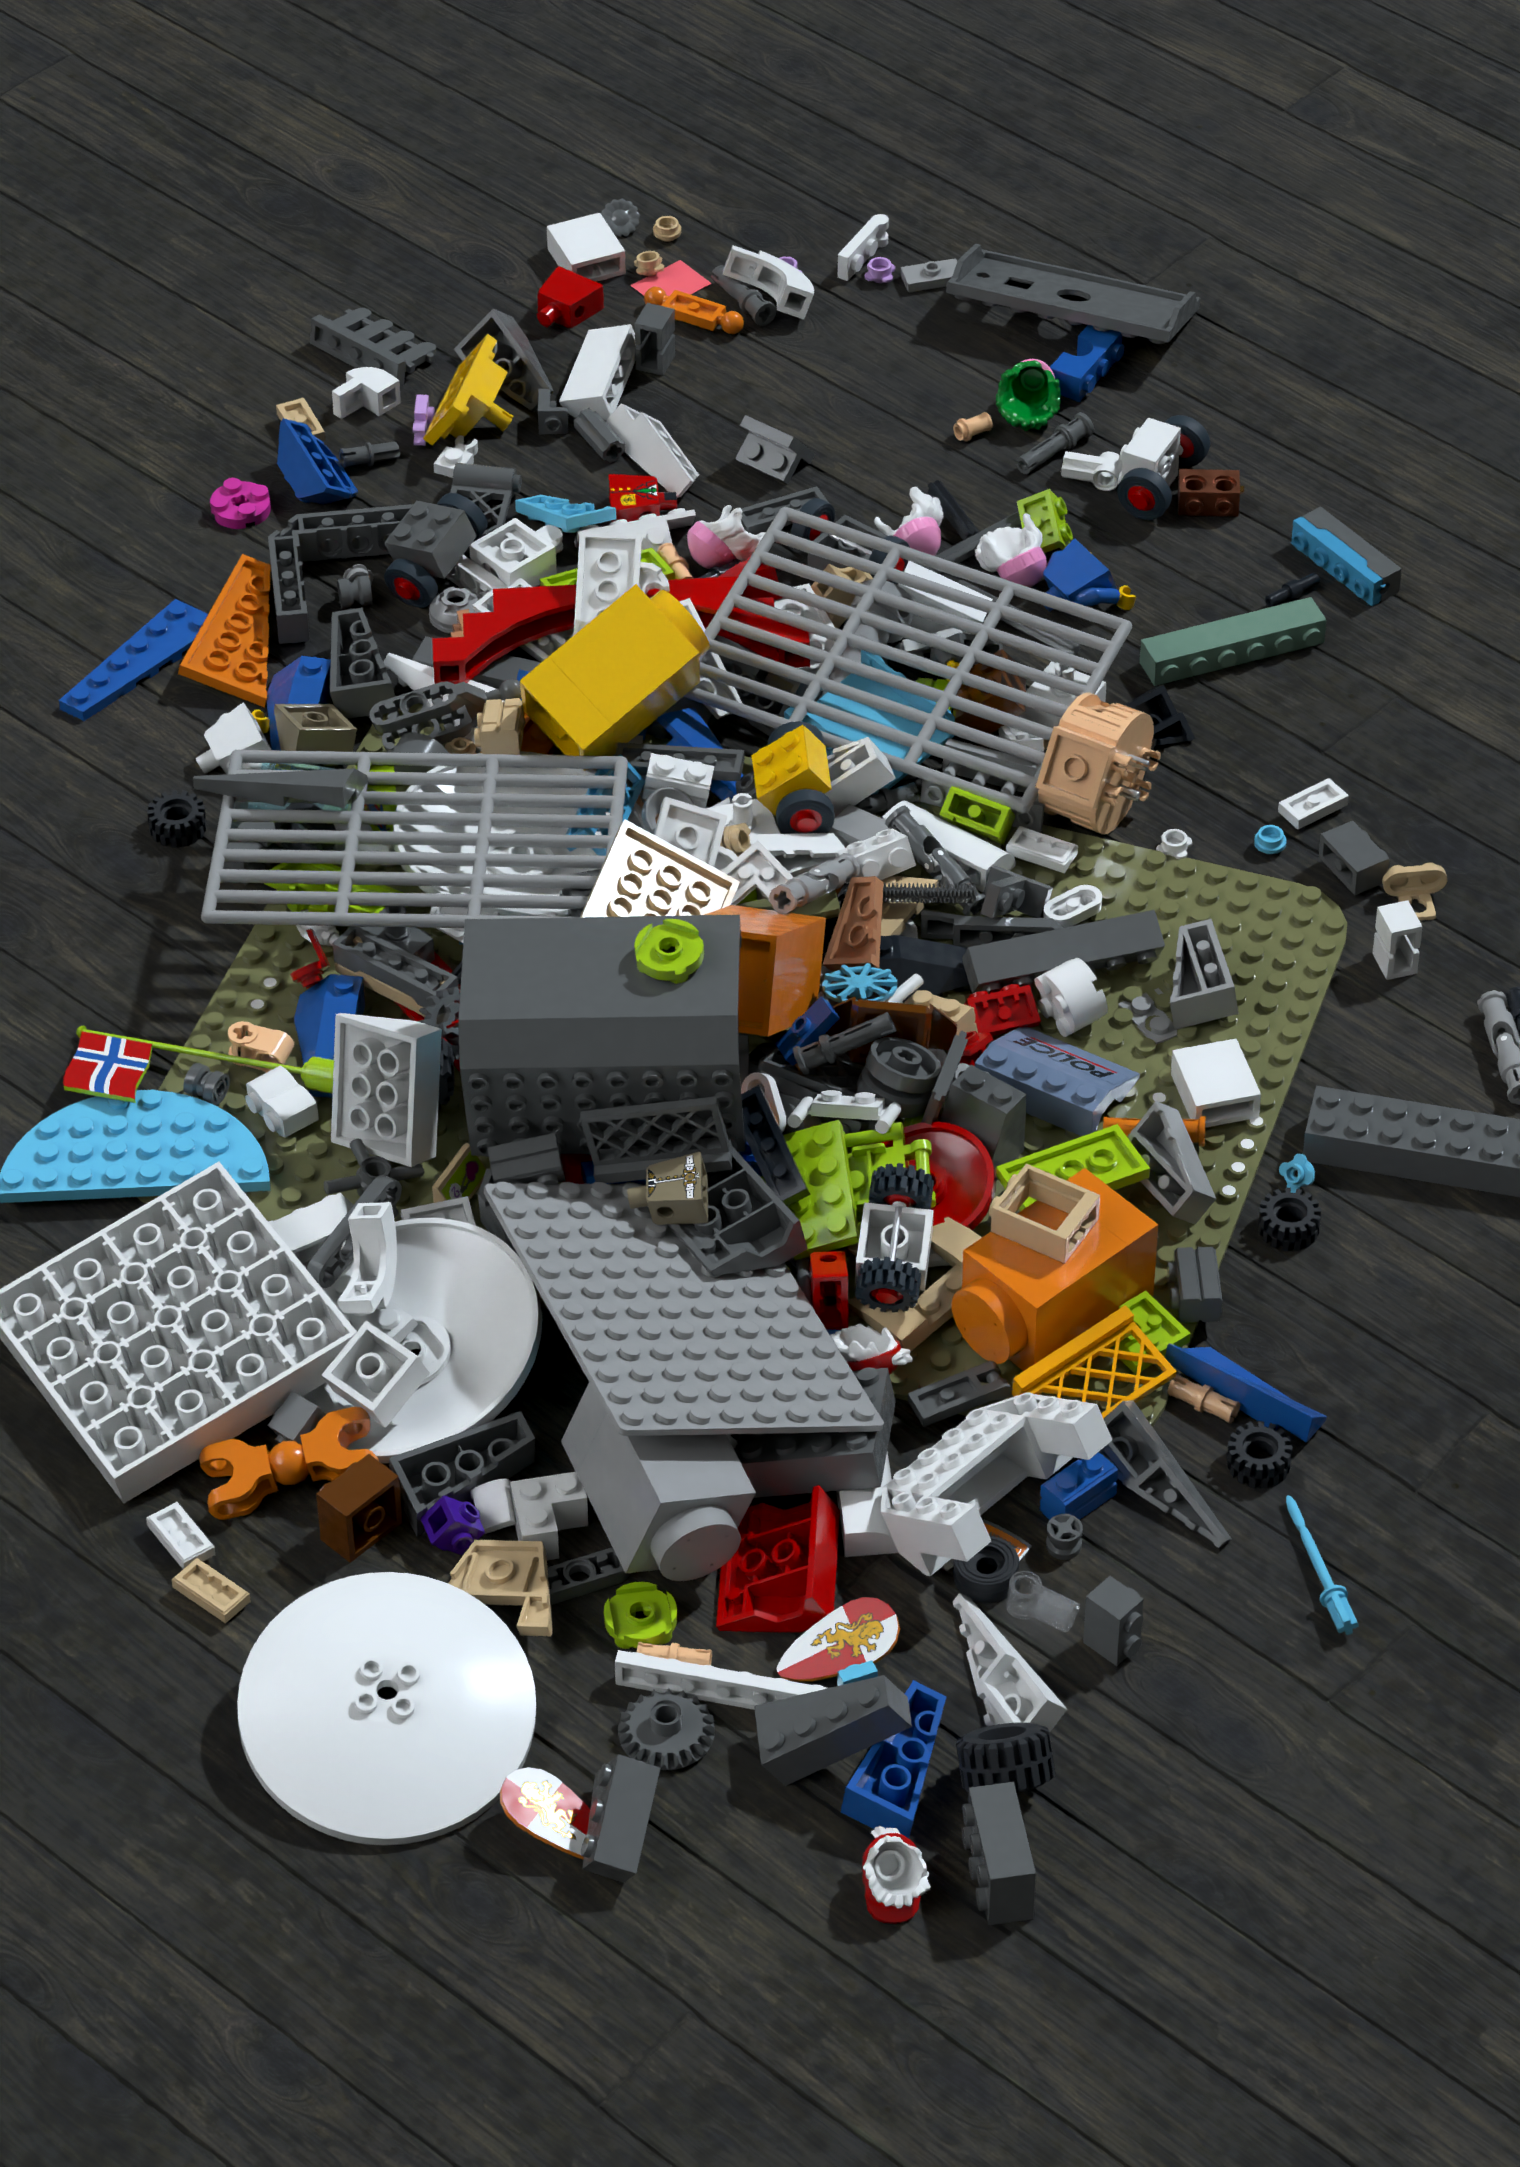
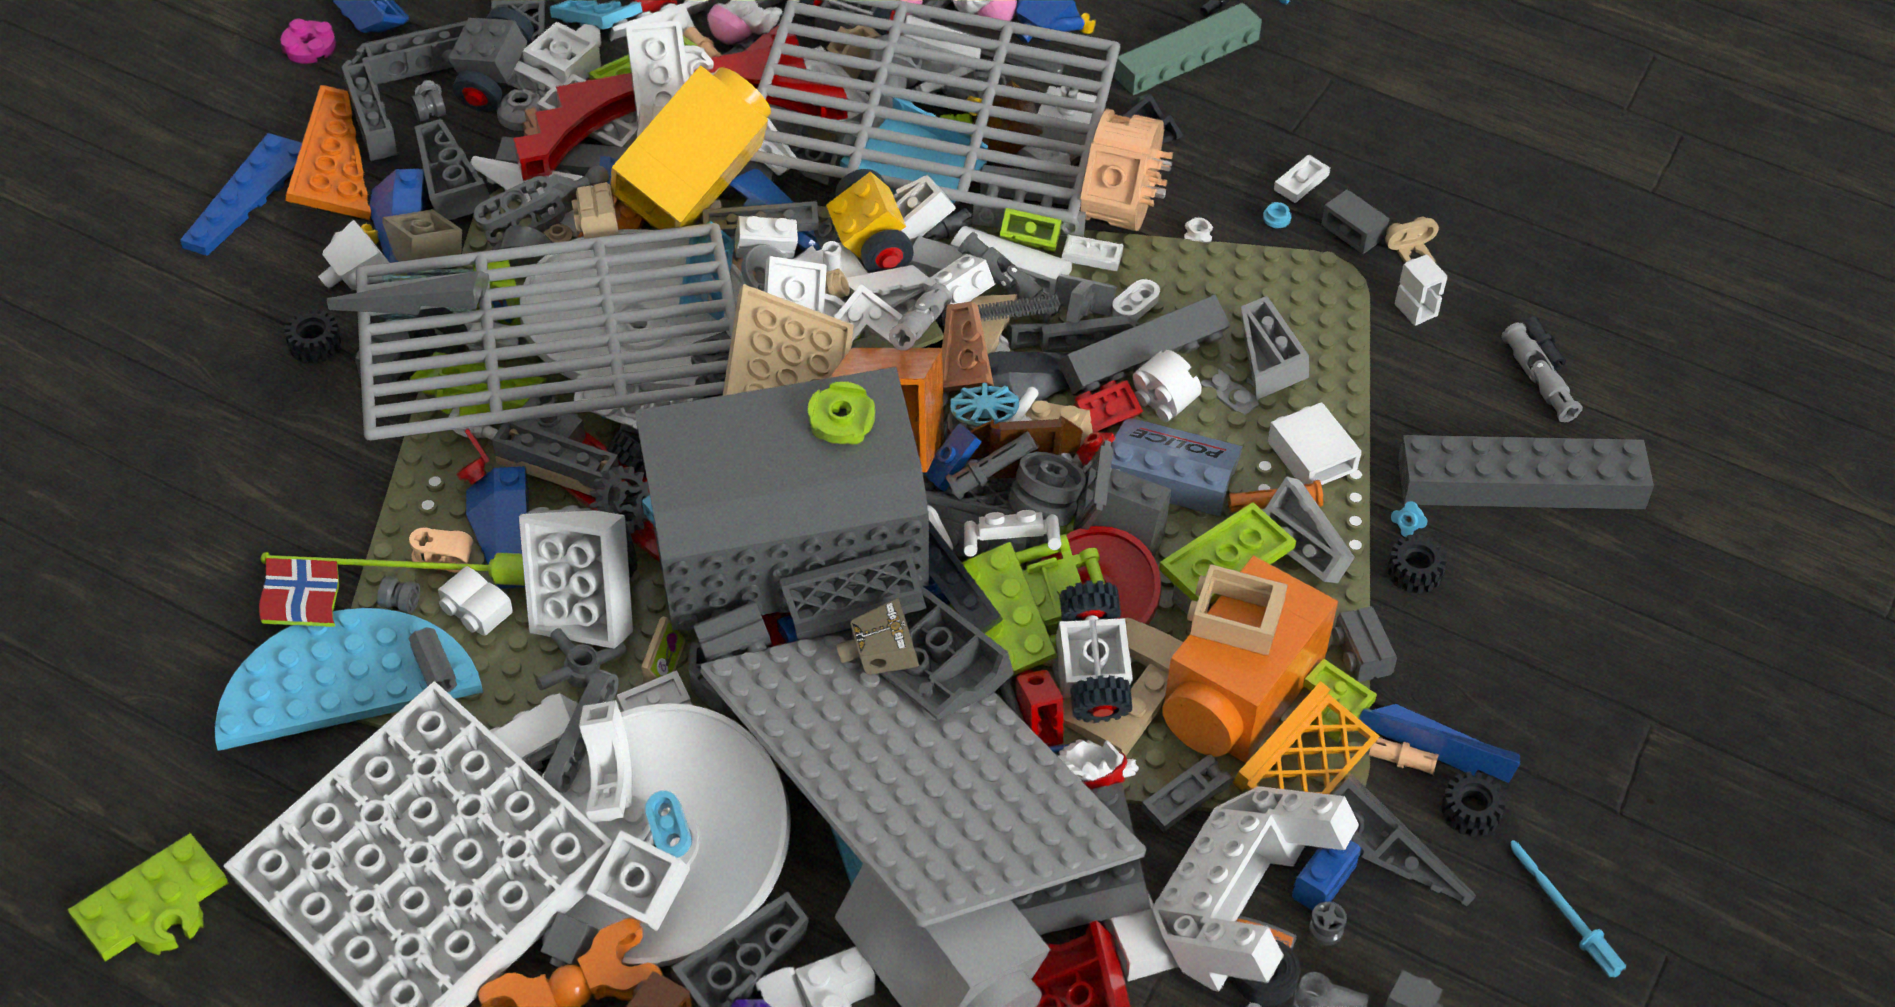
camera: 15 degrees left, 5 degrees up
none -> dark grey axle [408,627,457,692]
none -> medium azure plate [645,791,692,858]

